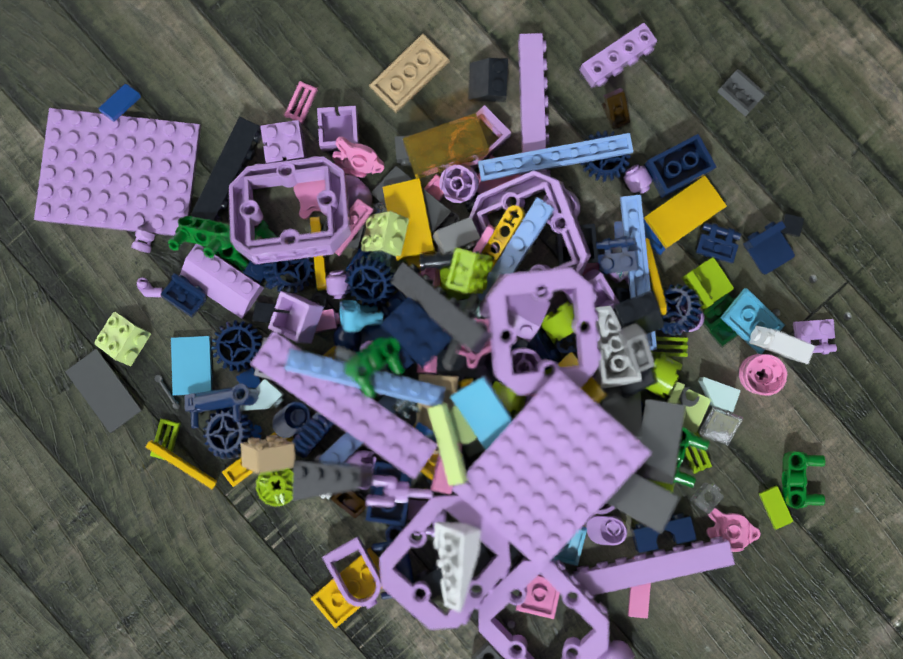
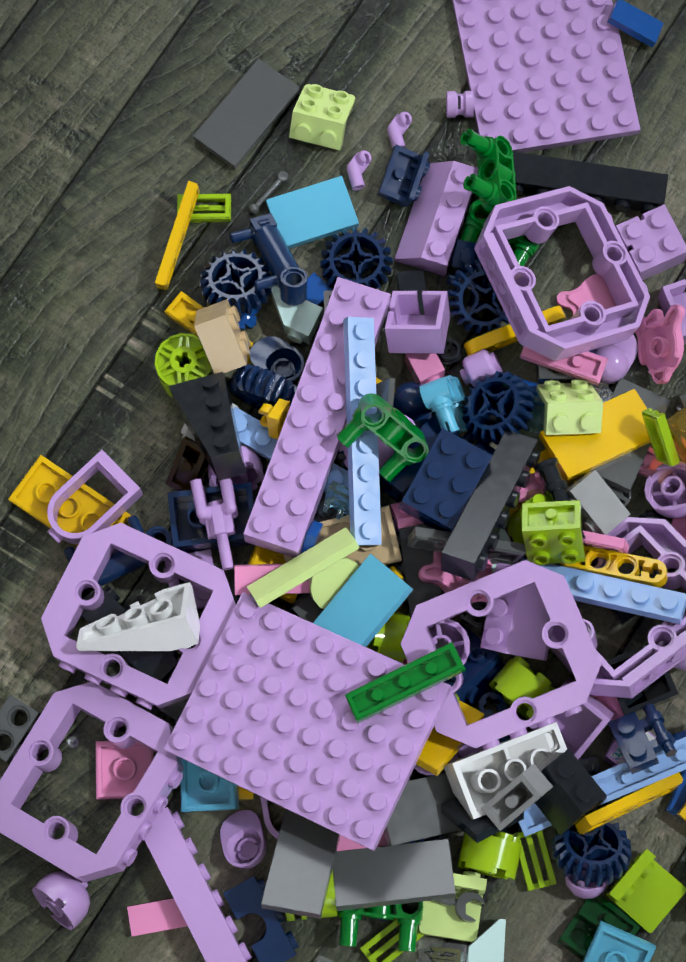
camera: 80 degrees right, 10 degrees down
none -> yellow tile [258,398,290,439]
none -> green tile [345,642,466,723]
none -> lavender arm [347,150,372,191]
none -> lime tile [642,408,680,467]

